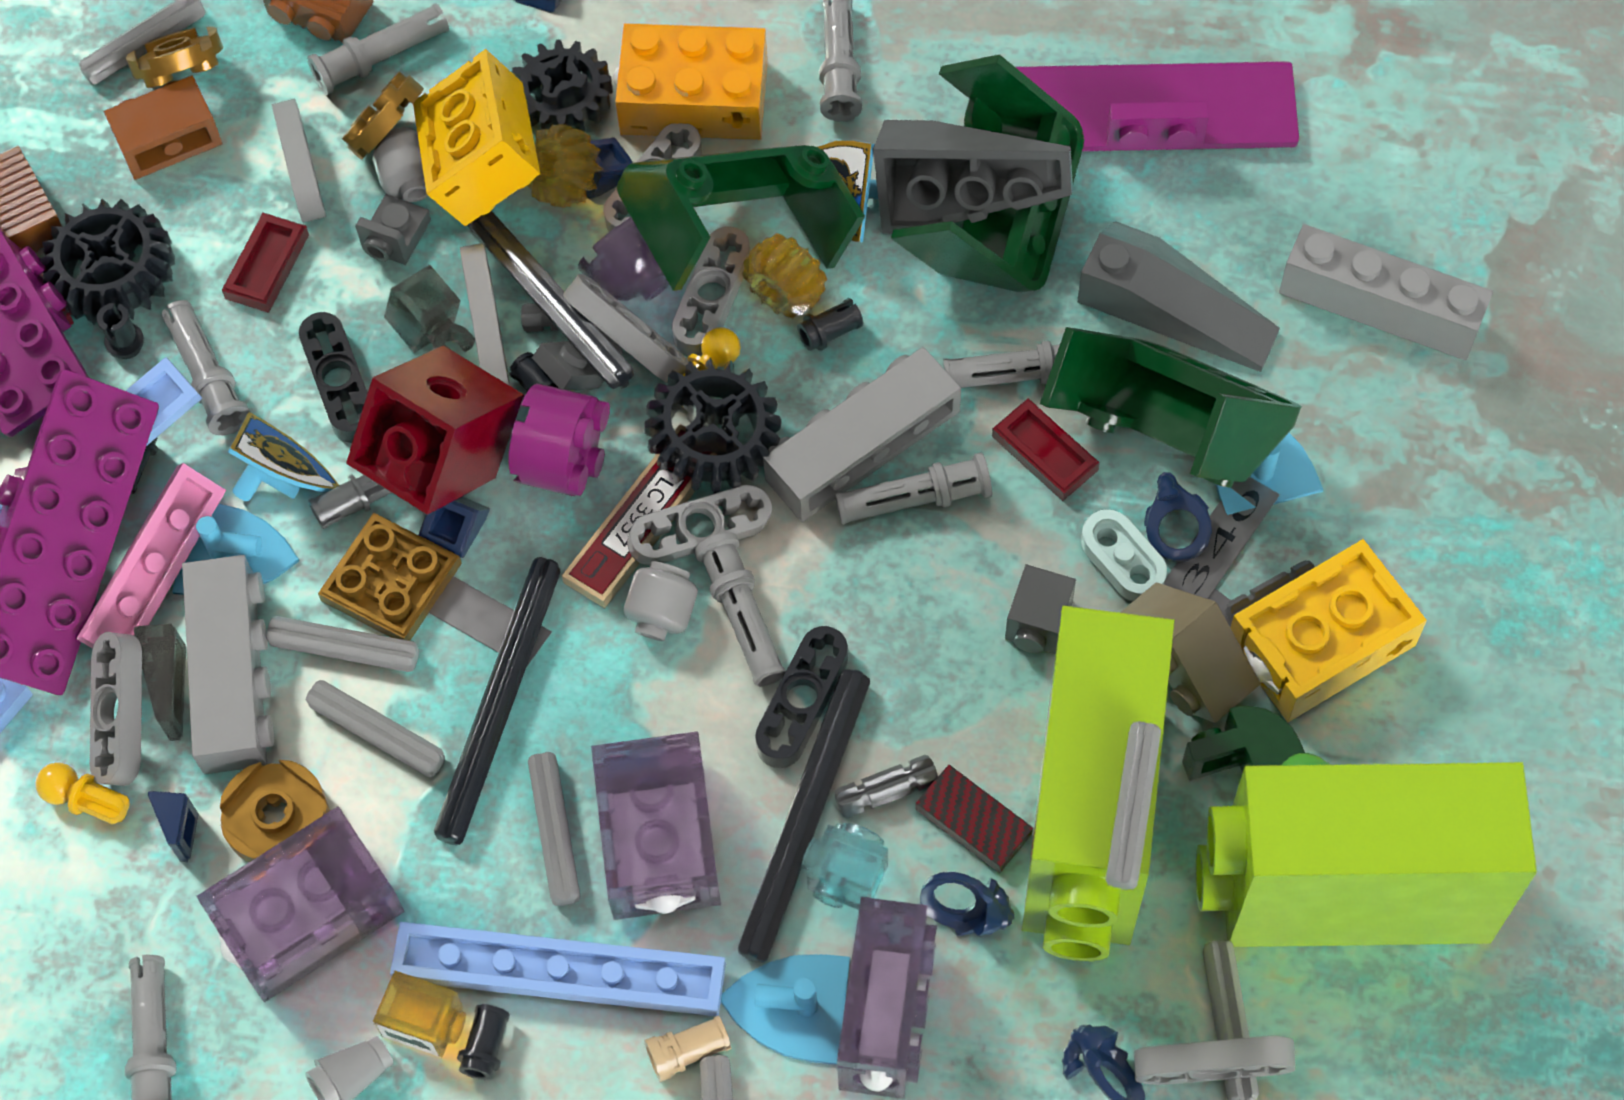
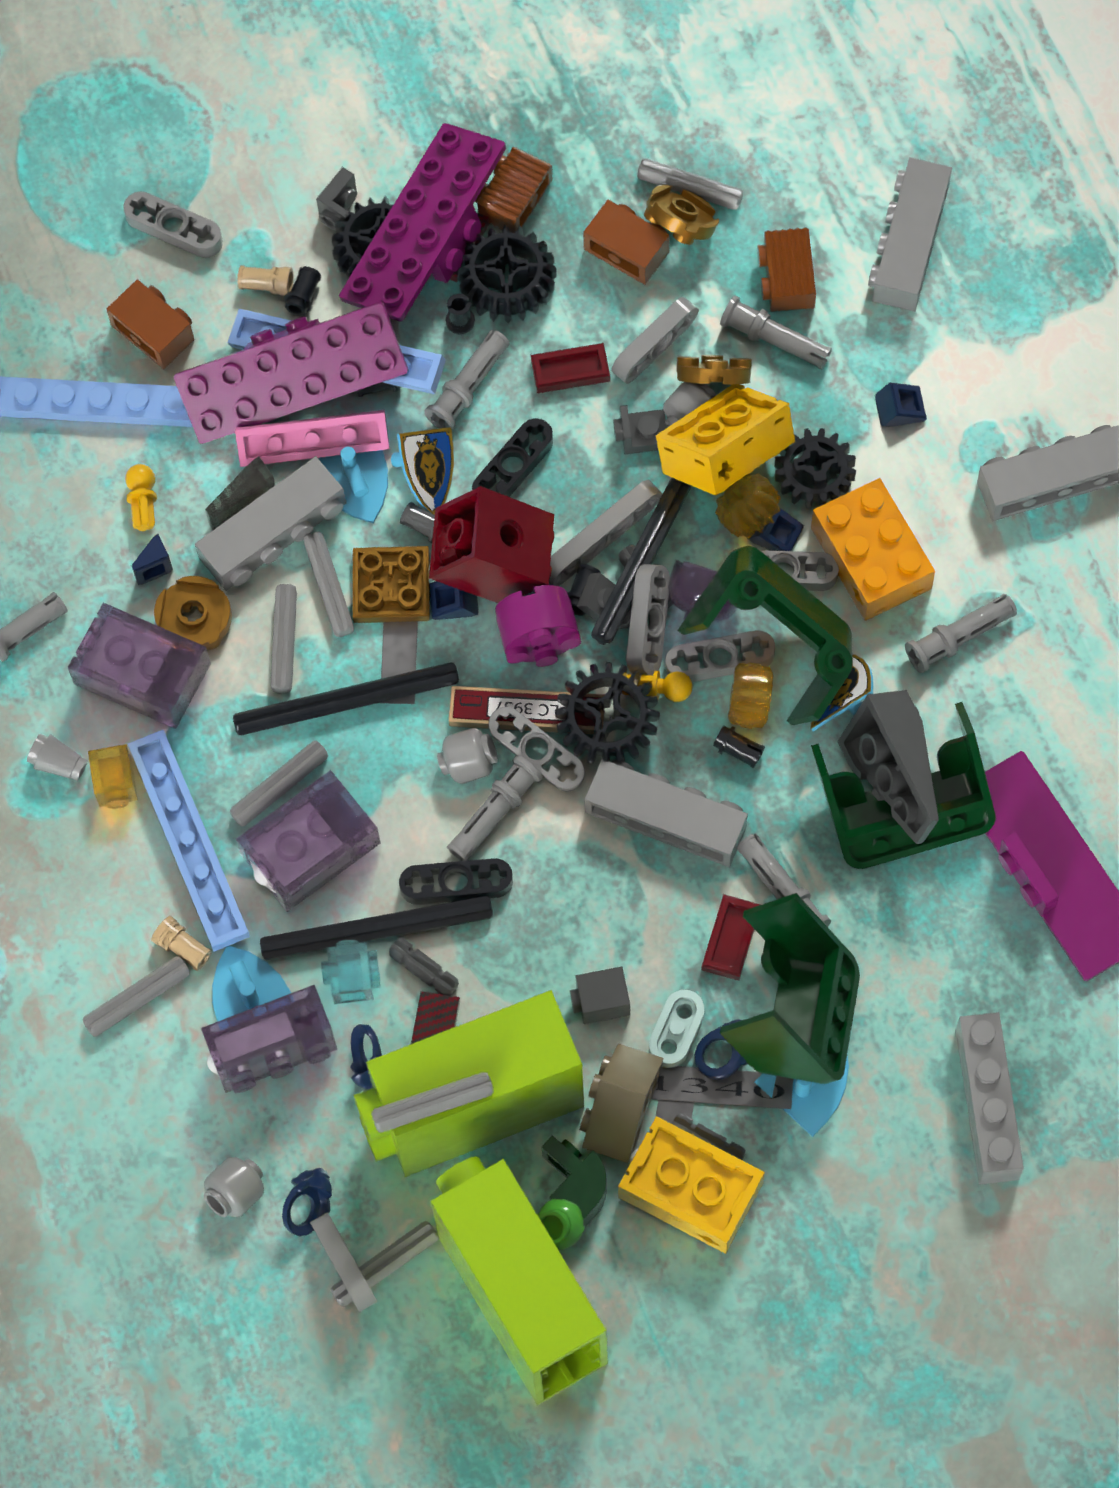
camera: 60 degrees right, 5 degrees up
light grey beam [90,632,142,786] -> none
clear smoke brick [384,265,475,353] -> none
black pin [457,1004,510,1080] -> none
light grey pin [835,452,992,525] -> none
dark grey wedge [1077,221,1280,372] -> none

